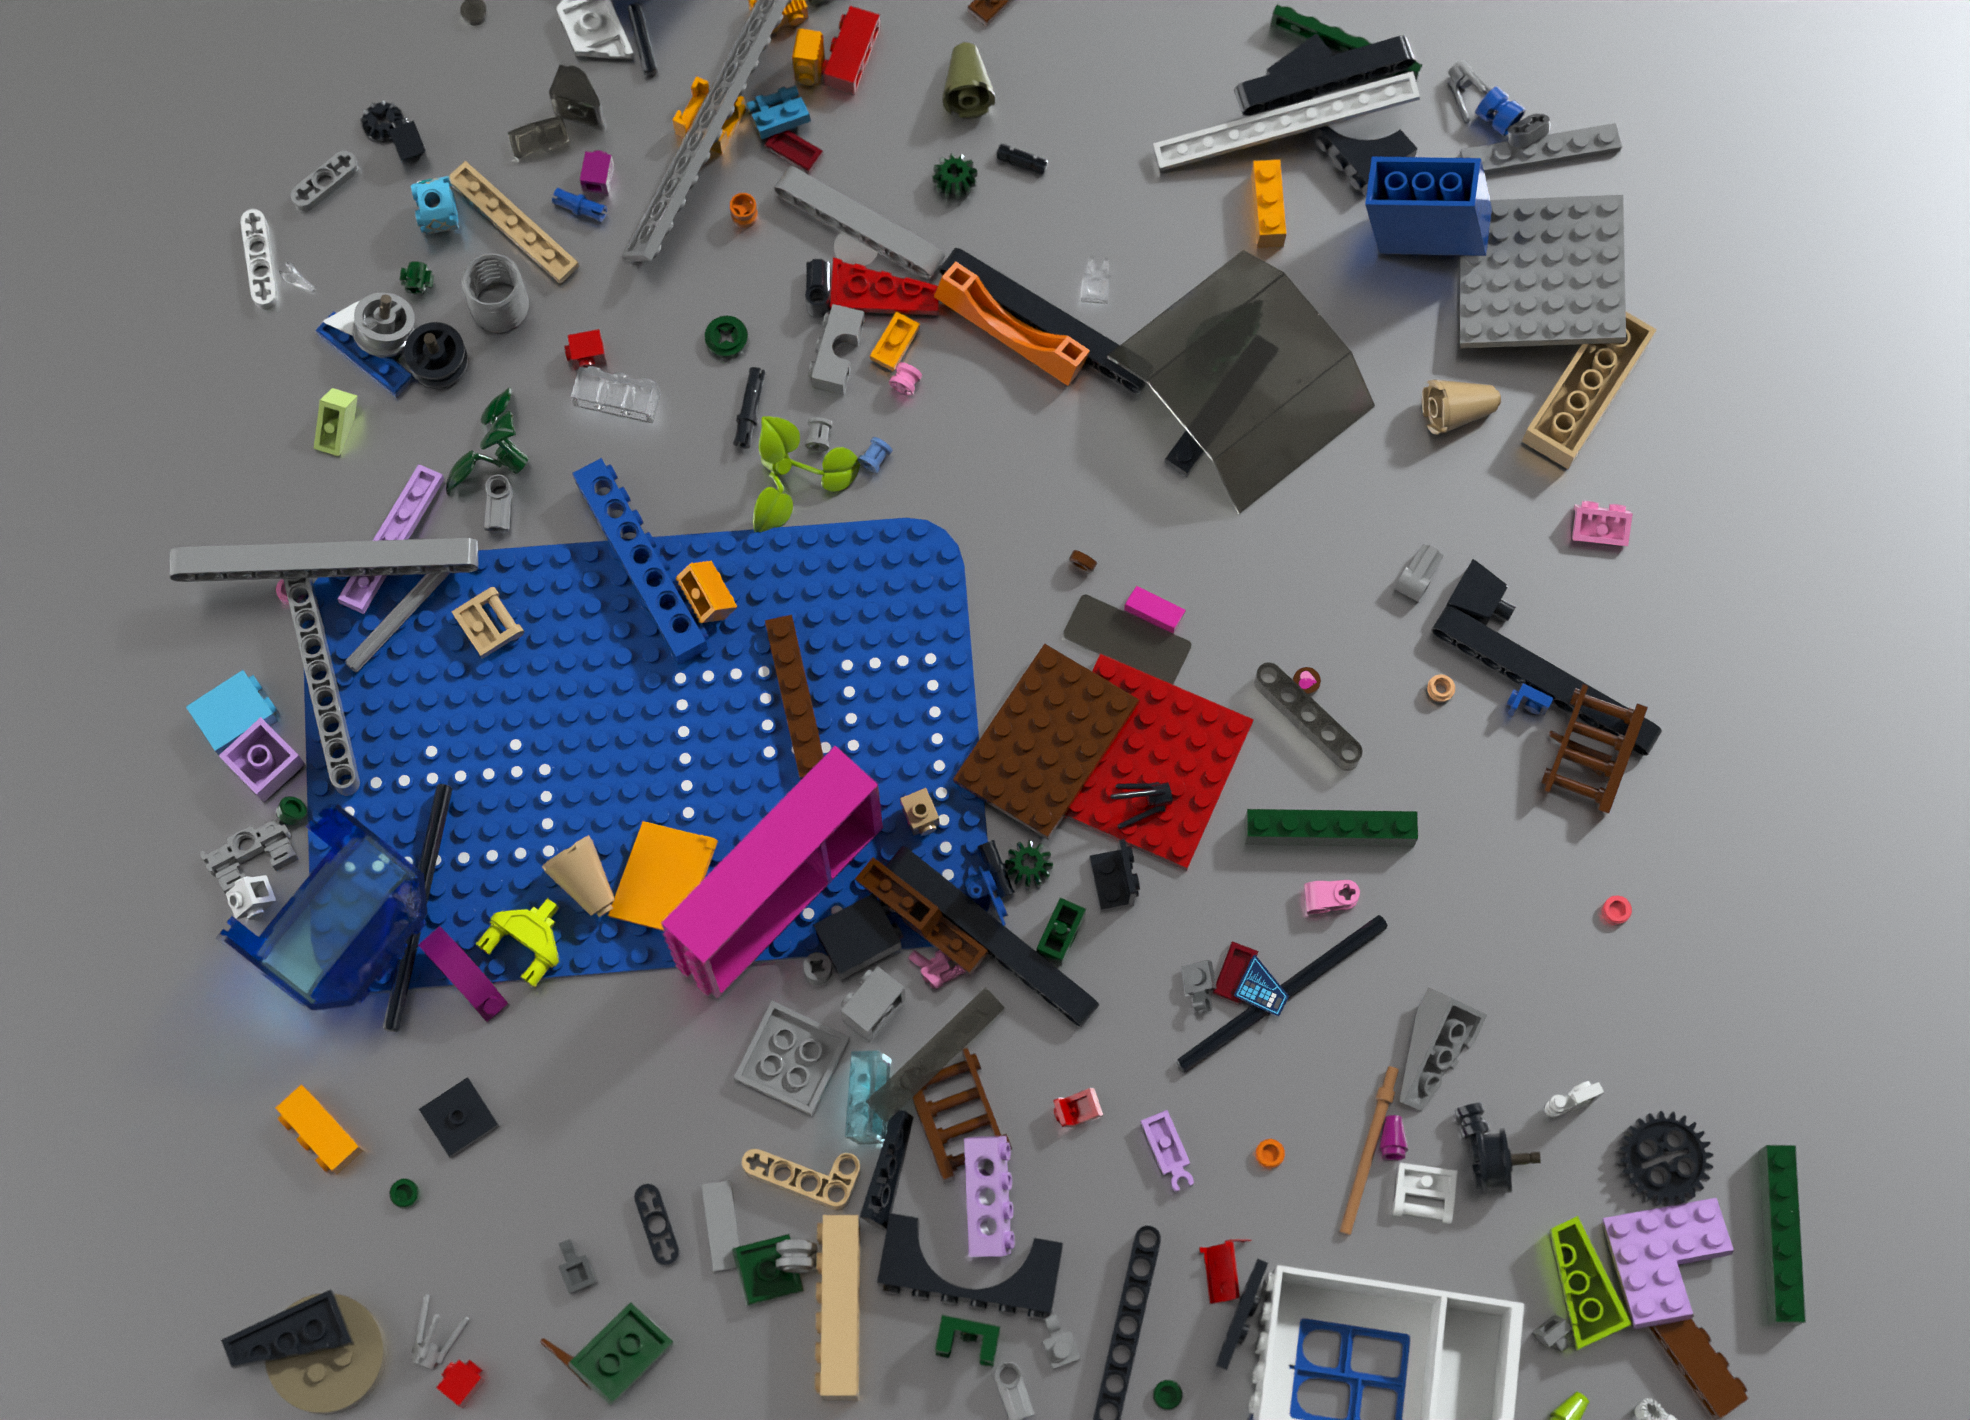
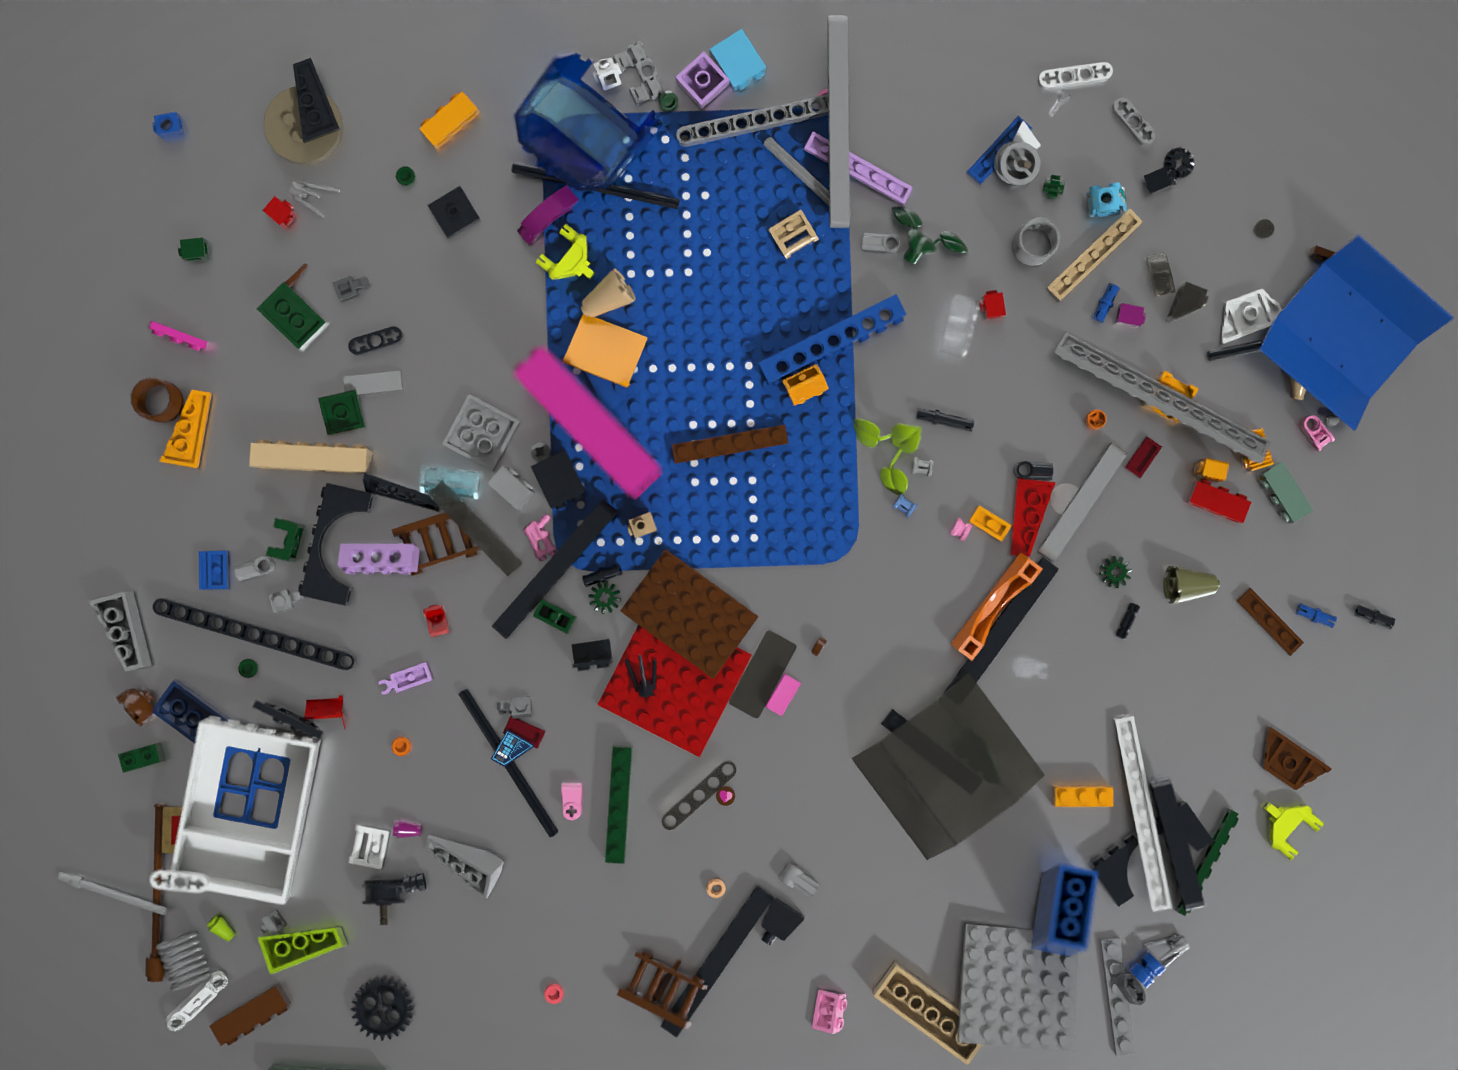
camera: 90 degrees right, 15 degrees up
yellowish green slope [313,388,358,456] -> none
black wheel [404,322,468,388] -> none
dark green gear [705,316,748,358] -> none
tan beam [742,1149,861,1210] -> none
dark azure plate [746,85,811,139] -> none
light grey wheel [776,1239,817,1273] -> none
light grey arch [808,304,865,395] -> none
reddish brown bracket [855,857,989,975] -> none
blue hinge [964,866,1008,926] -> none
medium nougat bar [1340,1066,1399,1235] -> none
tan cone [1421,380,1501,434] -> none
blue bracket [1507,683,1553,716] -> none
white plate [1544,1081,1604,1118] -> none
lavender plate [1602,1198,1733,1329] -> none

